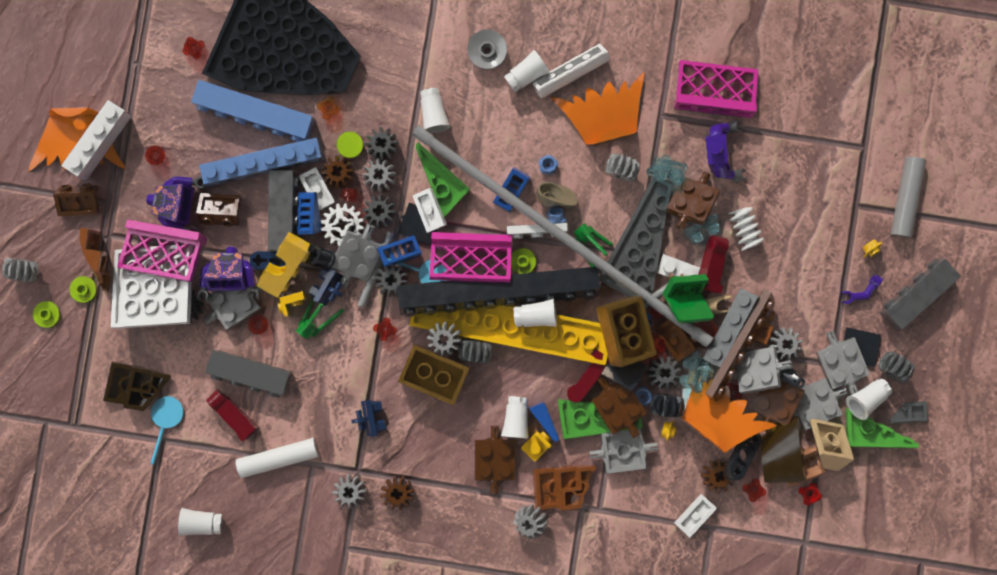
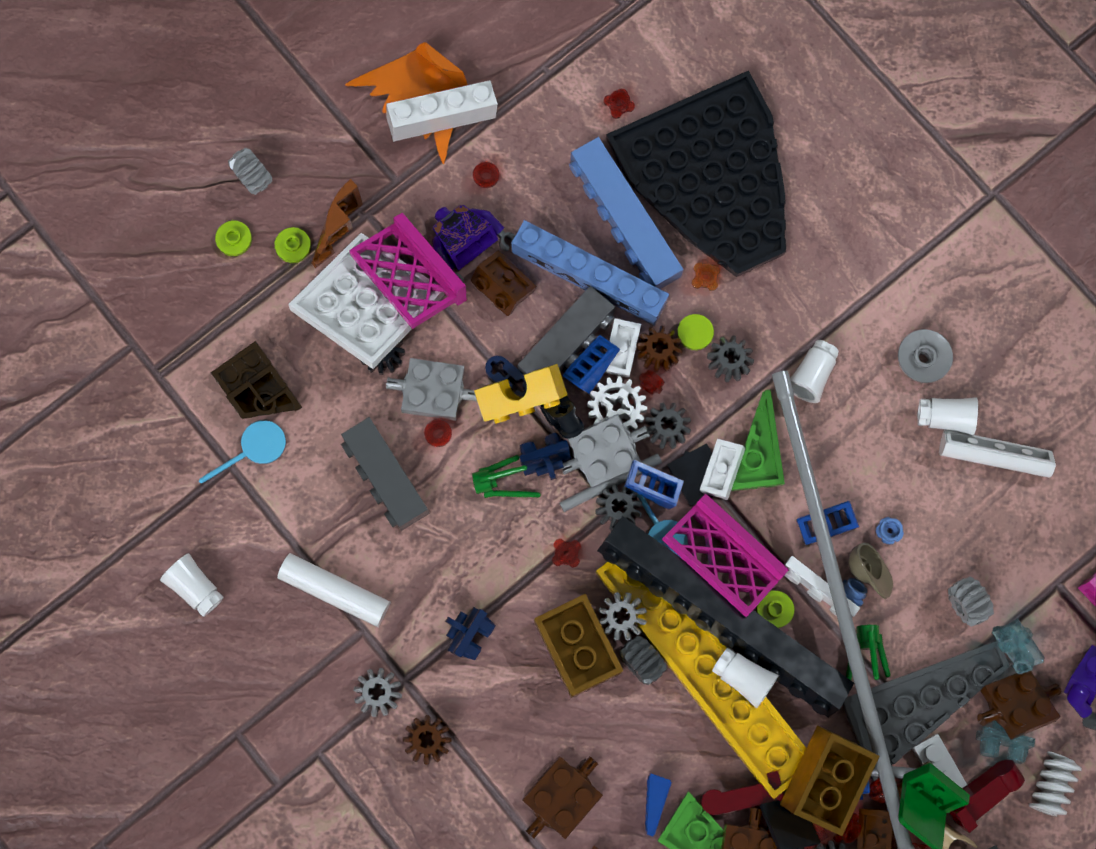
camera: 40 degrees right, 10 degrees down
reddish brown bracket [53,183,100,216] -> none
dark purple torso [197,247,260,302] -> none
dark red leg [206,389,259,442] -> none
yellow bracket [278,291,307,317] -> none
light grey gear [362,158,397,193] -> none
white plant [501,396,529,439] -> none
yellow bracket [520,431,552,462] -> none
orange piece [550,73,645,145] -> none

